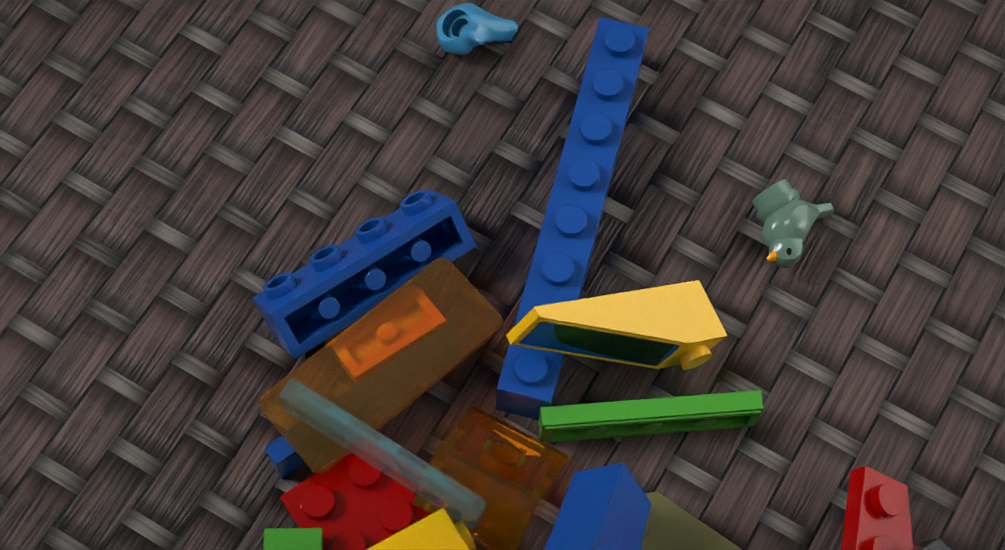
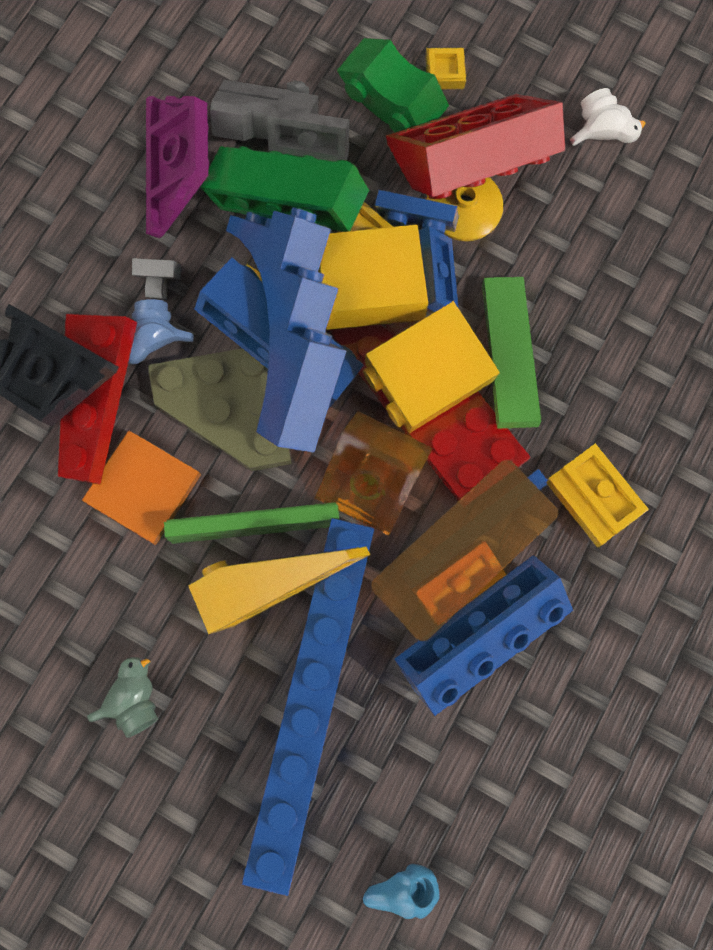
camera: 175 degrees right, 10 degrees up
clear light blue tile [278,379,487,531] -> none
none -> orange tile [82,430,201,545]
none -> yellow plate [546,443,649,548]

